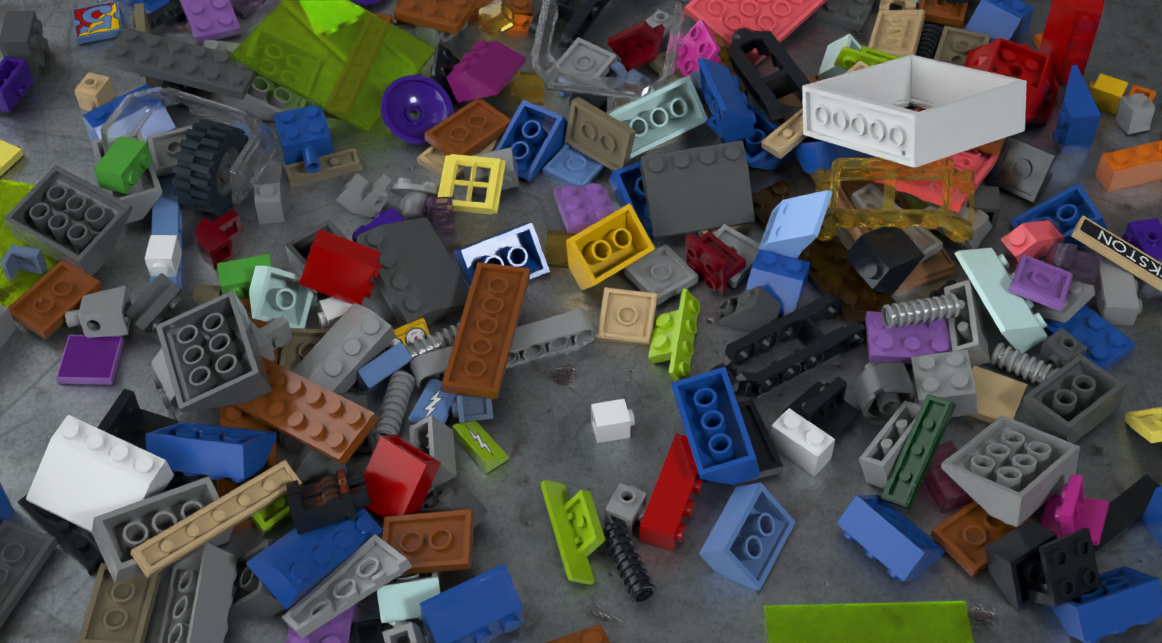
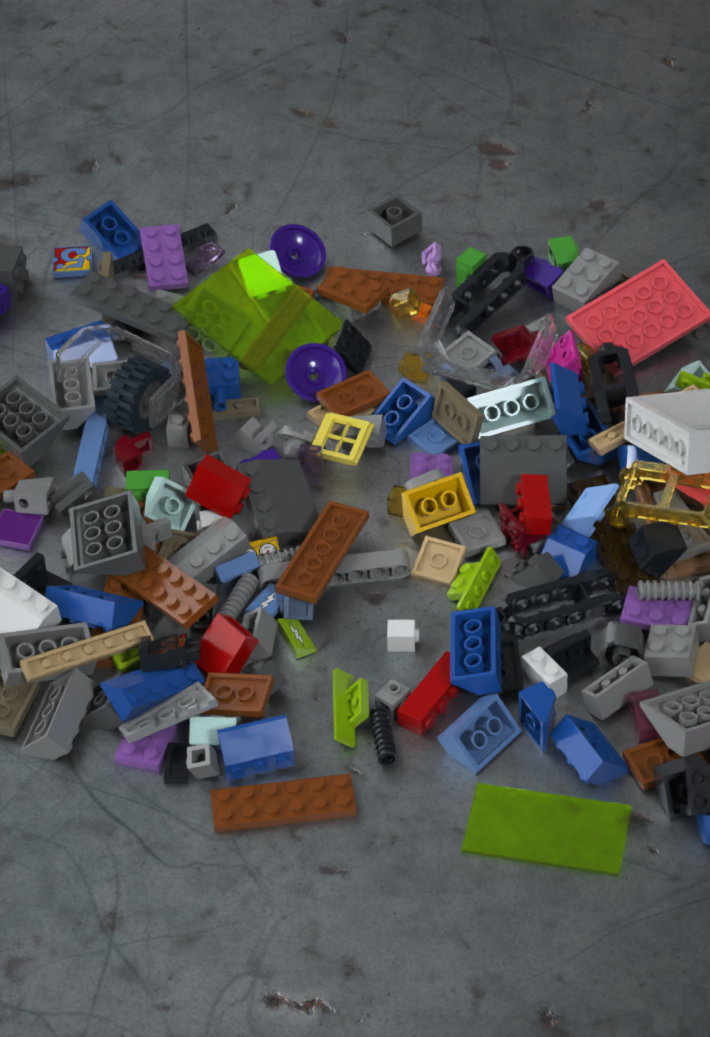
camera: 15 degrees right, 5 degrees down
tan brick [74,72,115,111] -> none
bright green brick [94,136,152,194] -> none
white brick [145,235,182,277] -> none
magenta slope [446,40,526,103] -> none
blue slope [453,223,550,287] -> none
dark green tile [881,394,956,510] -> none
none -> dark orange plate [177,330,218,454]
none -> light grey beam [404,469,445,490]
none -> red brick [515,474,552,535]
none -> blue slope [518,681,556,753]

